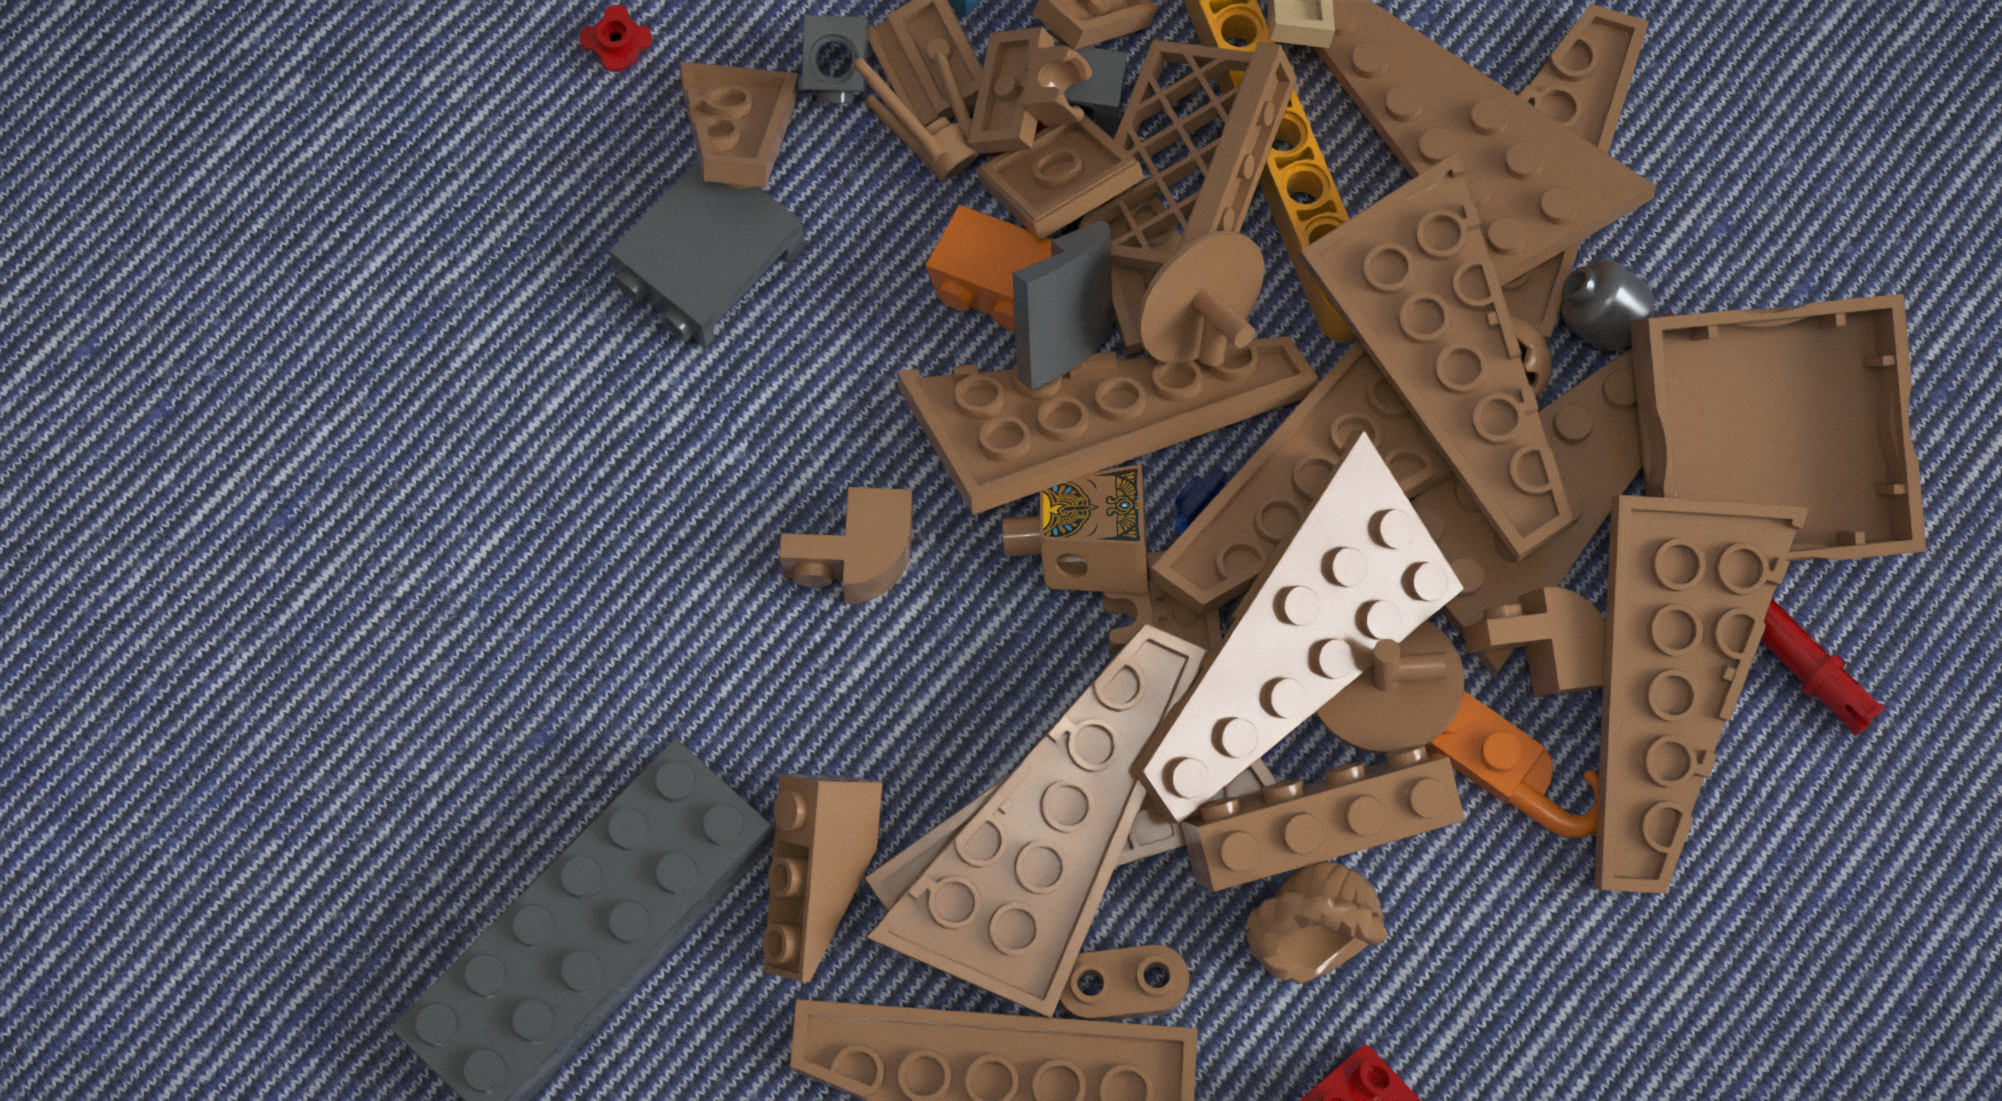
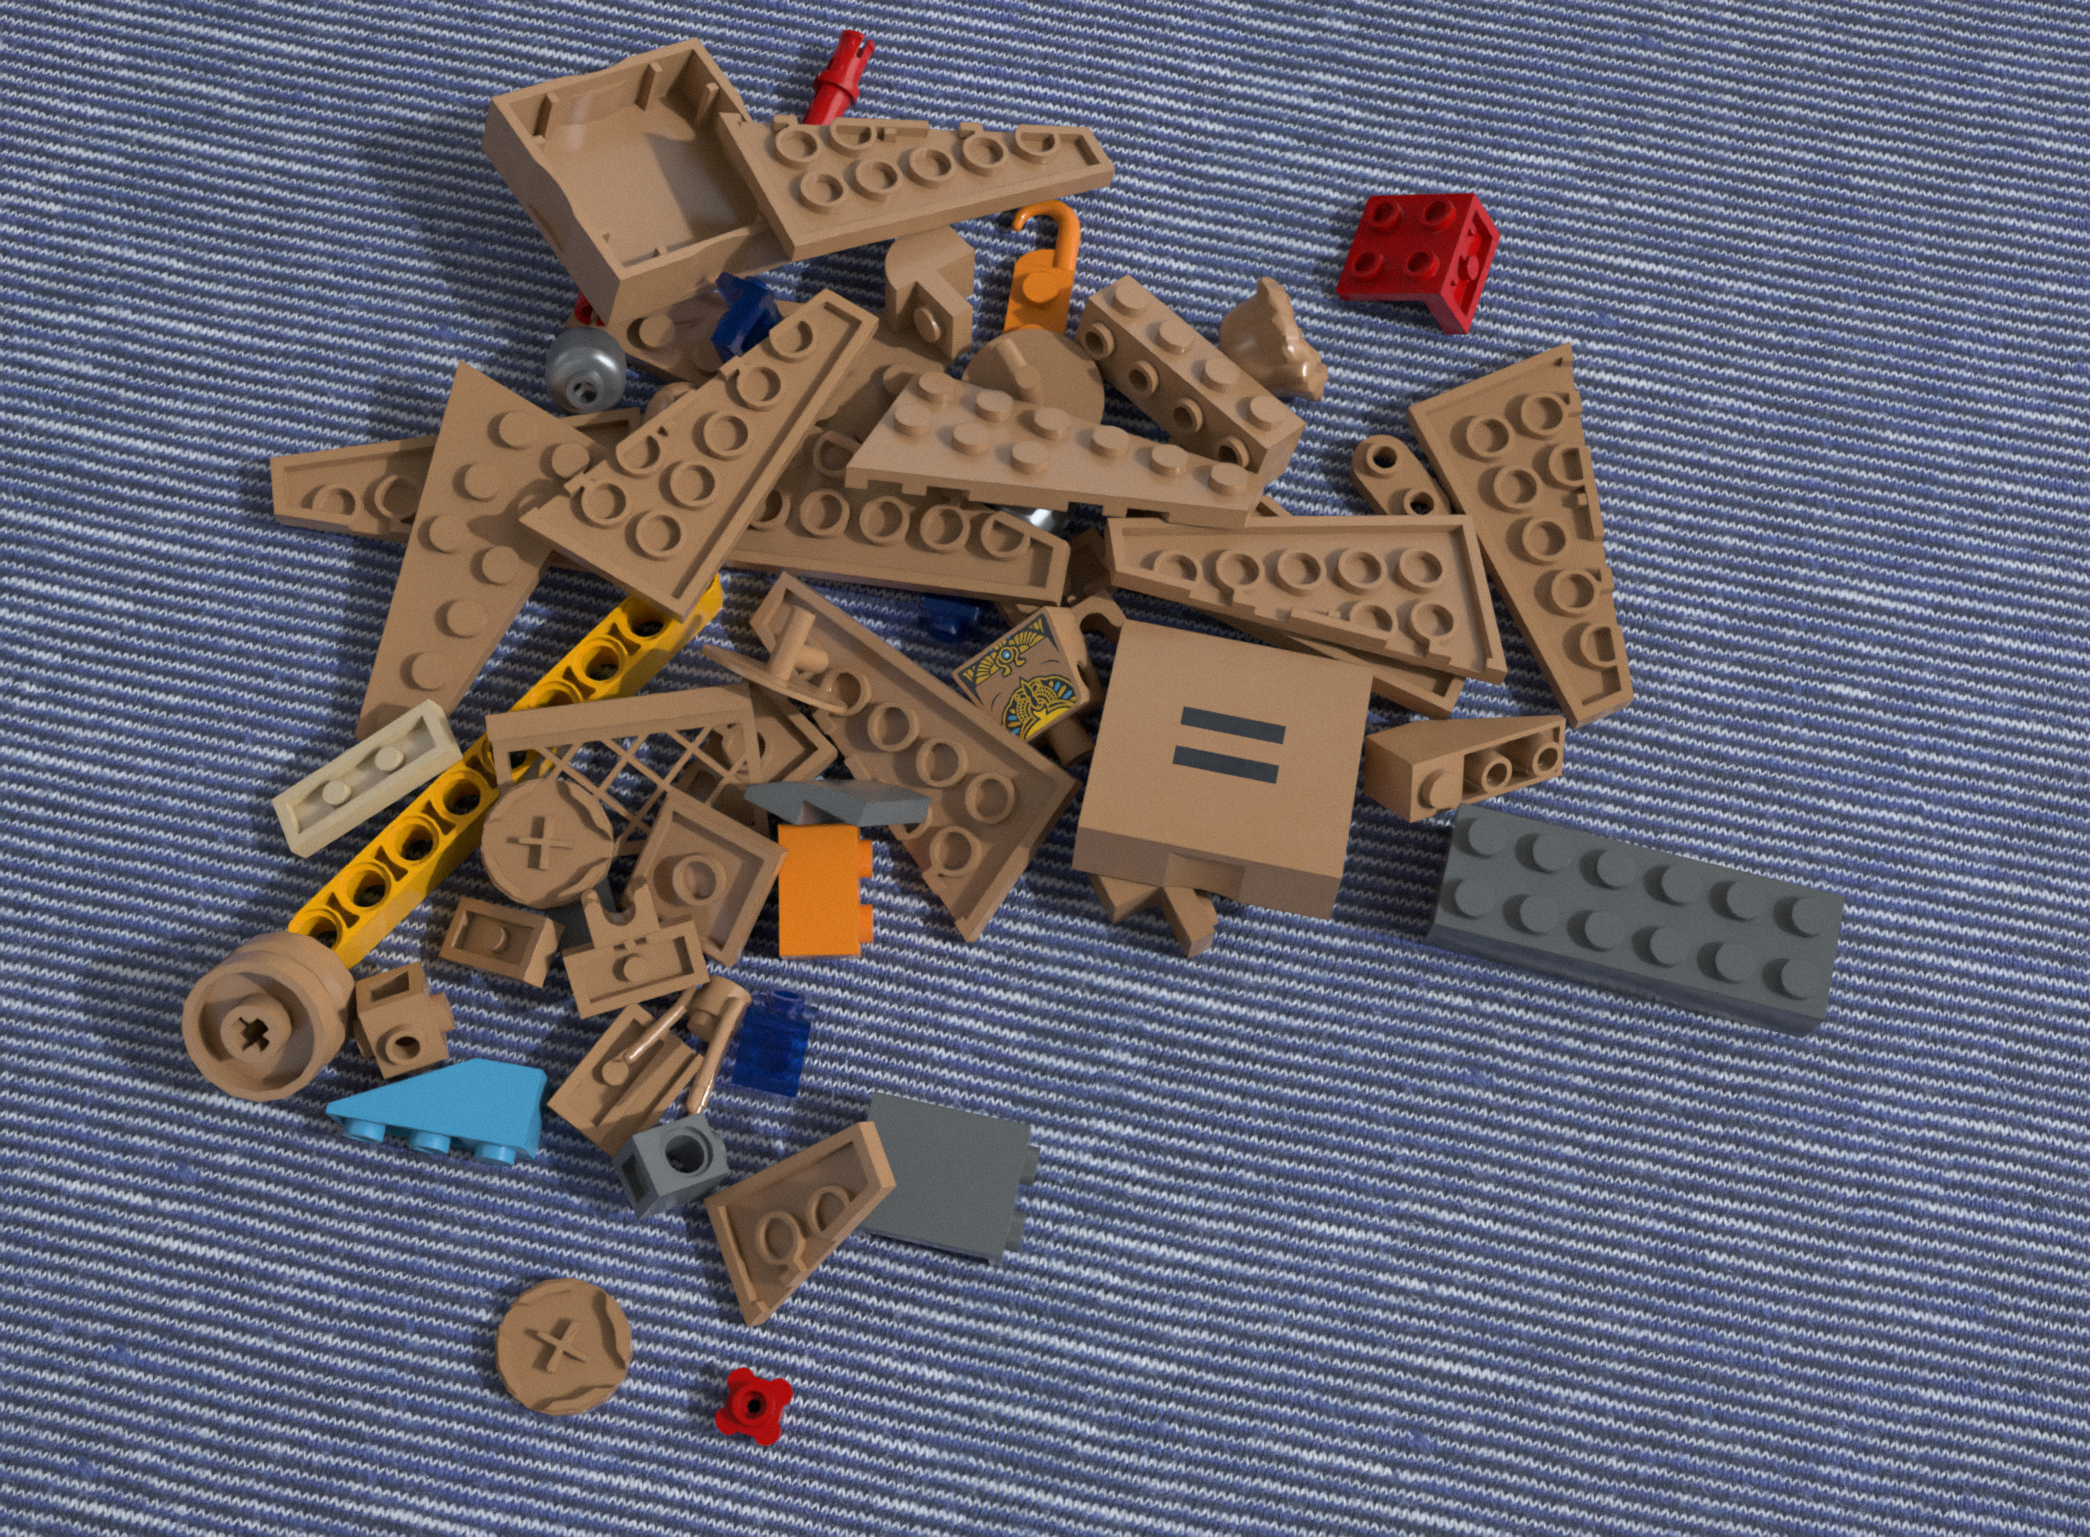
camera: 120 degrees left, 0 degrees up
none -> medium nougat tile [480,778,615,911]
none -> clear blue bracket [710,271,784,365]
none -> clear blue bracket [731,989,820,1098]
none -> medium nougat tile [1071,618,1374,920]

